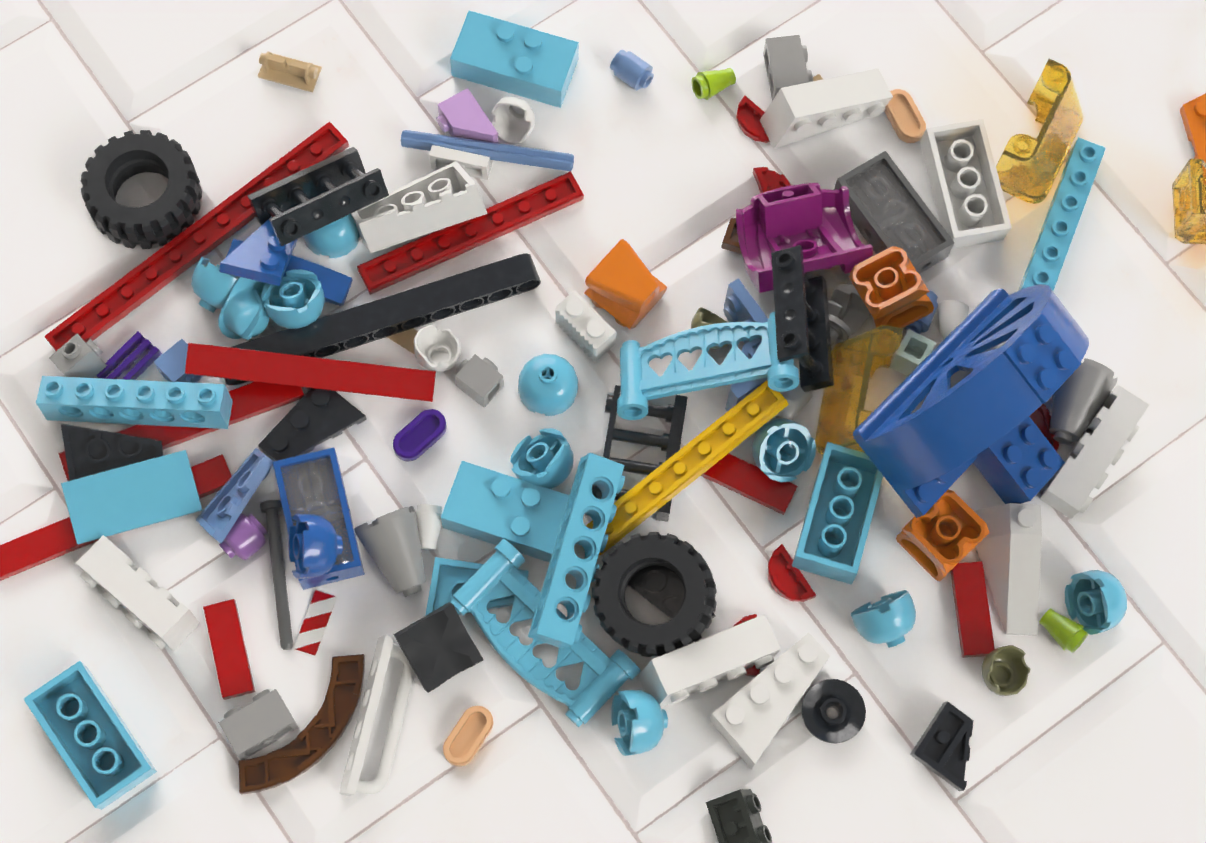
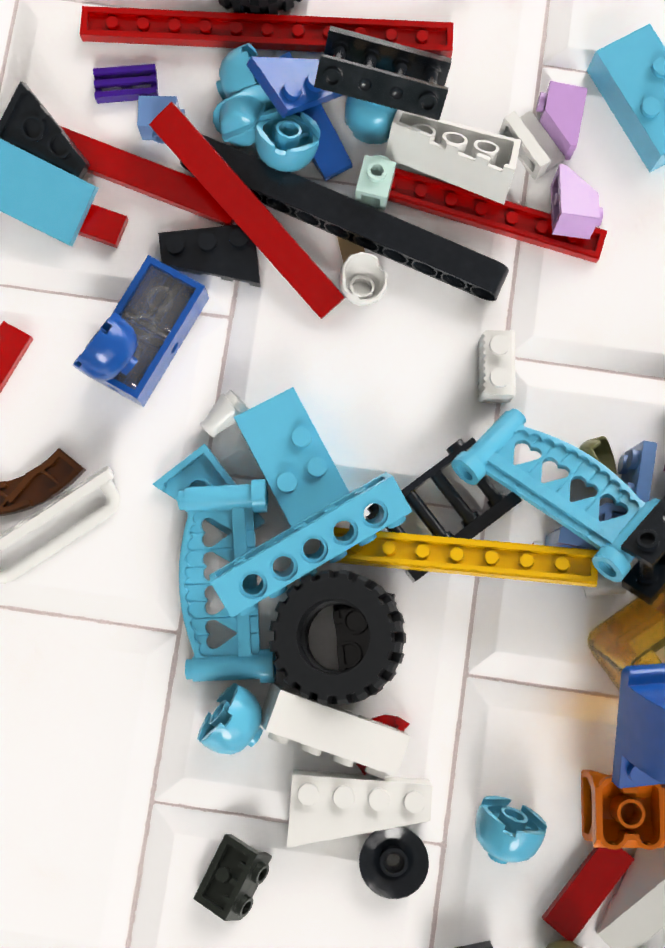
camera: 45 degrees right, 10 degrees up
medium azure brick [36,376,233,429] -> none
light grey brick [49,334,107,378] -> none
medium blue wing [195,448,273,544] -> none
medium lavender head [219,513,267,560] -> none
dark grey bar [260,500,293,650] -> none
sticker [294,590,337,656] -> none
light grey cone [354,506,426,597] -> none
dark purple tile [393,409,447,462] -> none
black brick [393,602,484,693] -> none
medium blue axle [400,130,574,171] -> none
light nougat tile [443,706,494,767] -> none
light grey brick [455,354,504,408] -> none
white hair [491,97,535,144] -> none
medium azure cylinder [510,428,574,489] -> none
medium azure cylinder [518,354,578,416] -> none
orange piece [584,239,668,329] -> none
red tile [701,453,798,515] -> none
medium azure cylinder [752,418,816,482] -> none
red tile [767,544,817,602] -> none
medium azure brick [792,442,883,585] -> none
none -> light aqua brick [355,155,396,211]
none -> lavender slope [550,164,603,239]

